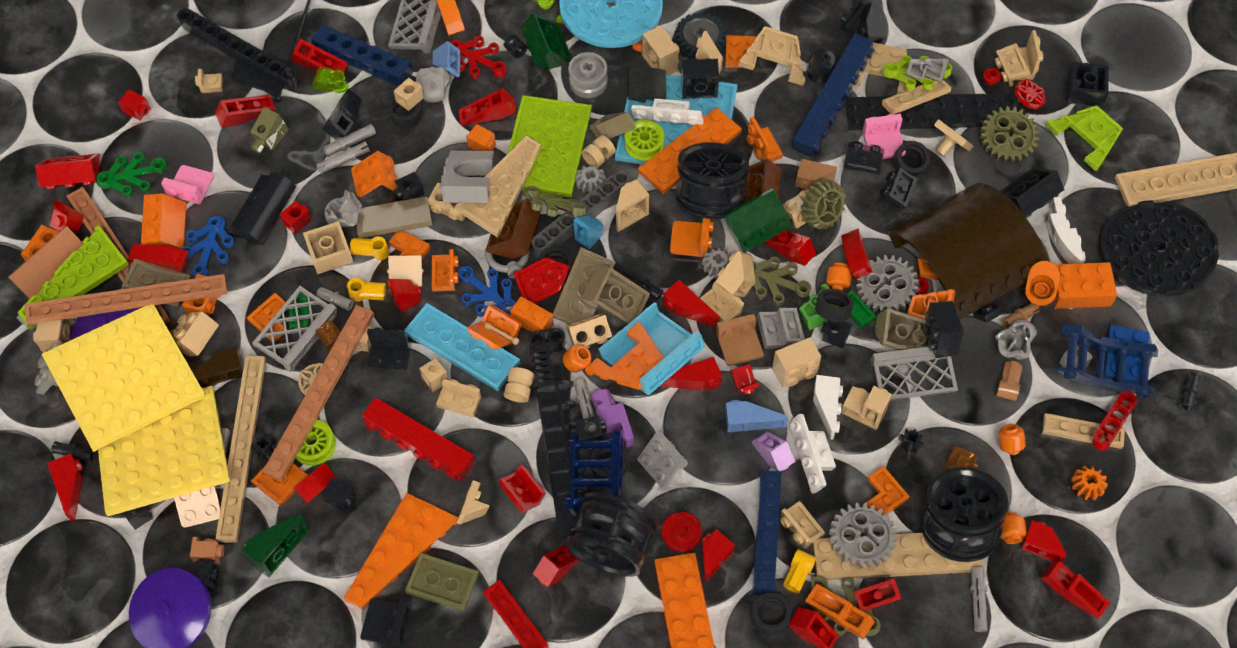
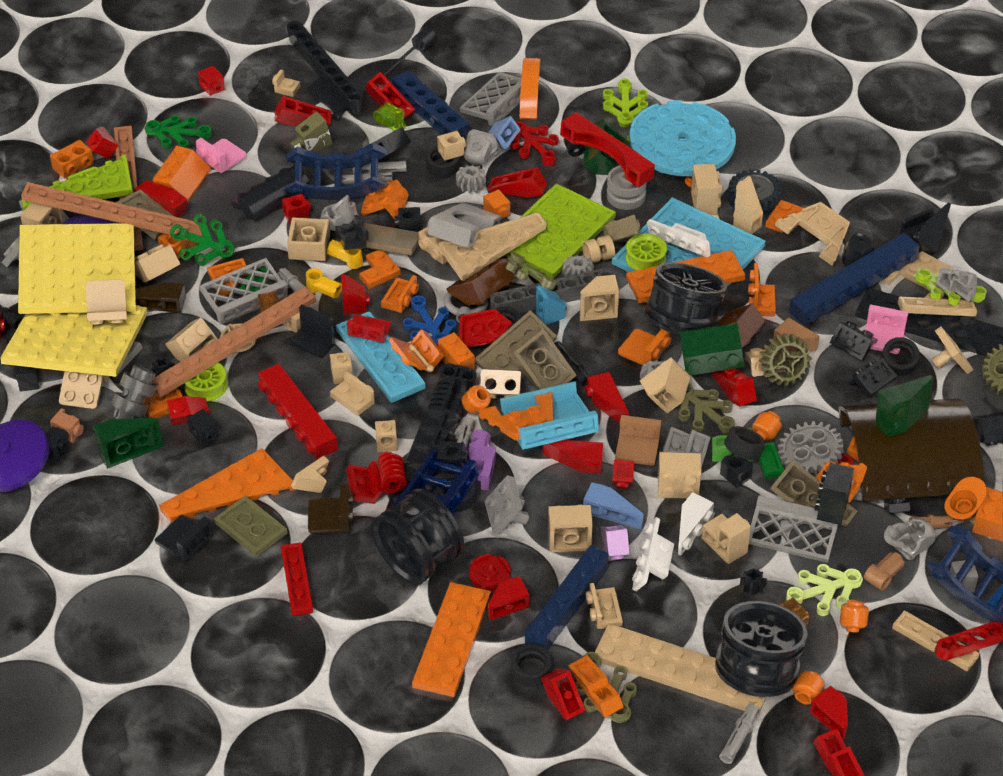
camera: 25 degrees right, 15 degrees down
nougat tile [8,226,83,299] -> none
red slope [35,153,100,189] -> none
blue plant [182,216,235,278] -> none
tan plate [216,356,266,543] -> none
tan piece [387,255,424,286] -> none
tan wheel [504,367,534,403] -> none
red slope [533,545,579,587] -> none
pearl dark grey slope [628,68,667,103] -> none
black brick [681,58,719,99] -> none
tan bracket [700,281,744,322] -> none
yellow piece [783,549,817,593] -> none
light grey gear [829,503,898,569] -> none
red slope [841,228,873,280] -> none
red slope [854,579,901,611] -> none
orange plate [866,466,910,516] -> none
orange gear [1071,465,1107,500] -> none
none -> tan bracket [86,279,127,324]
none -> dark grey piece [111,365,157,419]
none -> tan slope [165,317,217,361]
none -> green plant [170,214,234,266]
none -> dark blue fence [285,143,387,200]
none -> dark brown bracket [308,484,353,533]
none -> black bracket [335,215,369,250]
none -> red bracket [347,314,391,343]
none -> tan brick [375,420,397,452]
none -> red piece [377,452,407,494]
none -> light grey gear [456,164,486,193]
none -> tan brick [548,505,592,553]
none -> red arch [560,112,655,188]
none -> yellowish green plant [786,564,863,616]
none -> dark green slope [875,375,933,437]

